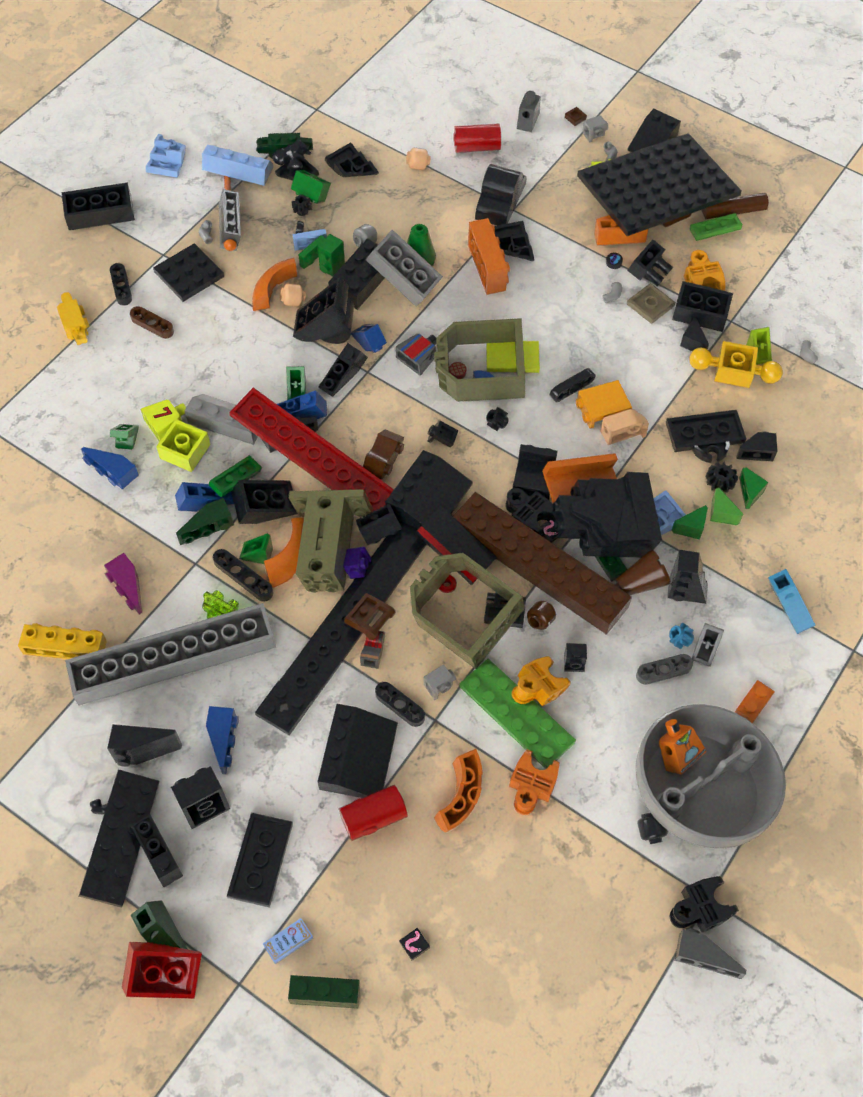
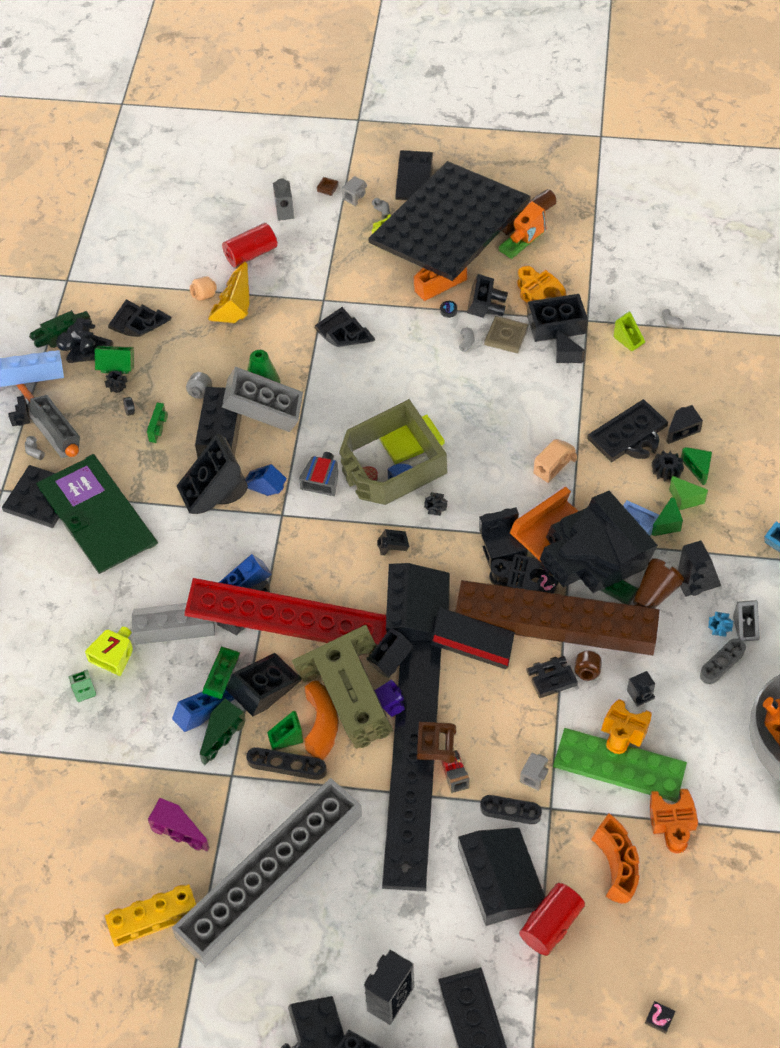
camera: 25 degrees left, 5 degrees down
blue slope [81,447,139,490] -> none
black slope [107,724,182,767] -> none
reddish brown beam [130,306,174,339] -> none
neon yellow brick [156,419,211,472] -> none
clear neon green hips [202,590,239,619] -> none
blue slope [206,706,239,774] -> none
orange brick [252,258,297,311] -> none
light nougat head [280,283,306,307] -> none
green slope [286,366,306,400] -> none
light blue plate [292,229,327,251] -> none
green brick [317,234,345,277] -> none
black slope [318,343,368,397] -> none
reddish brown brick [363,429,404,479] -> none
olive container [410,553,525,669] -> none
red plate [439,575,457,593] -> none
orange brick [468,218,510,295] -> none
black brick [475,164,527,226] -> none
black beam [549,368,596,402] -> none
light orange panel [576,380,632,429] -> none
yellow brick [689,341,783,388] -> none
none -> black bracket [8,395,30,427]
none -> dark green door [36,454,158,574]
none -> yellow wedge [208,262,250,323]
none -> orange torso [510,201,547,243]

